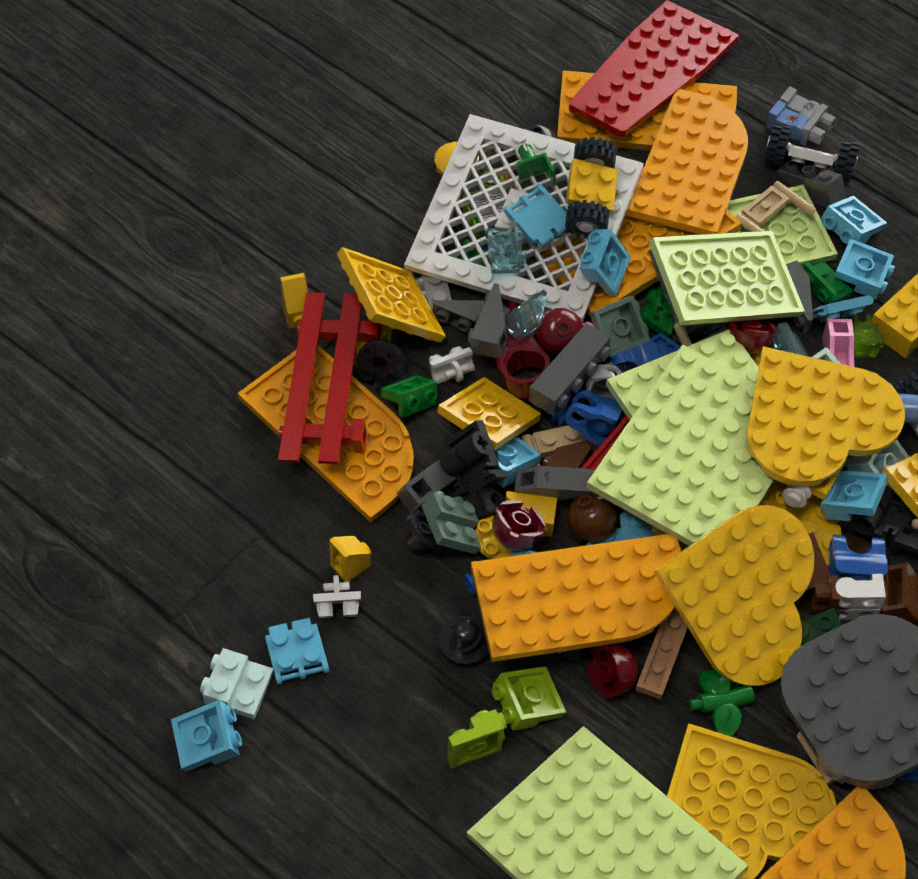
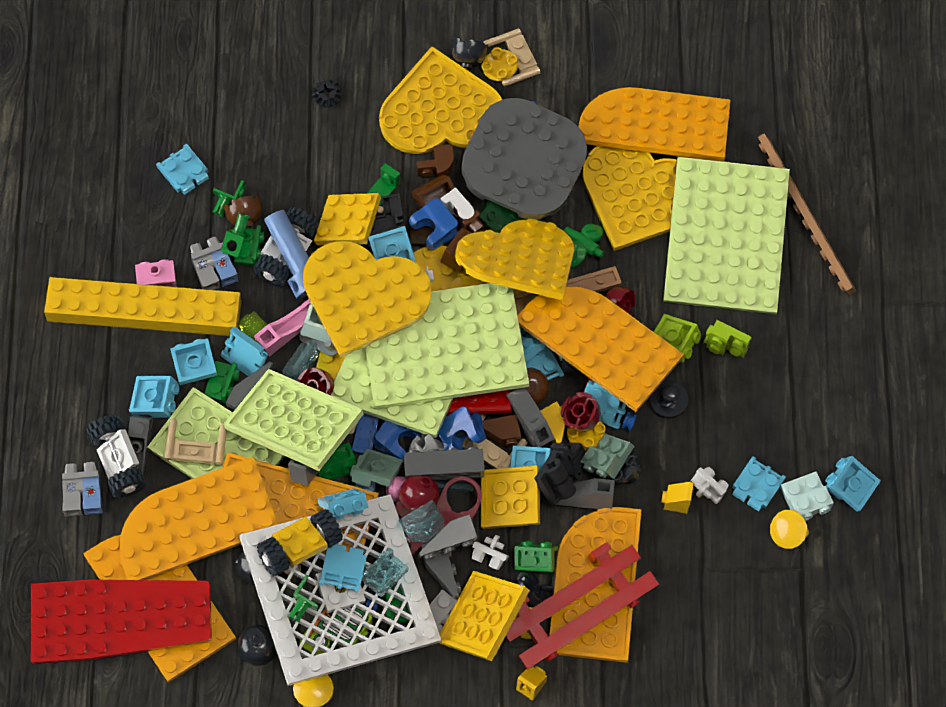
camera: 130 degrees left, 10 degrees up
none -> yellow dish [770,510,809,549]

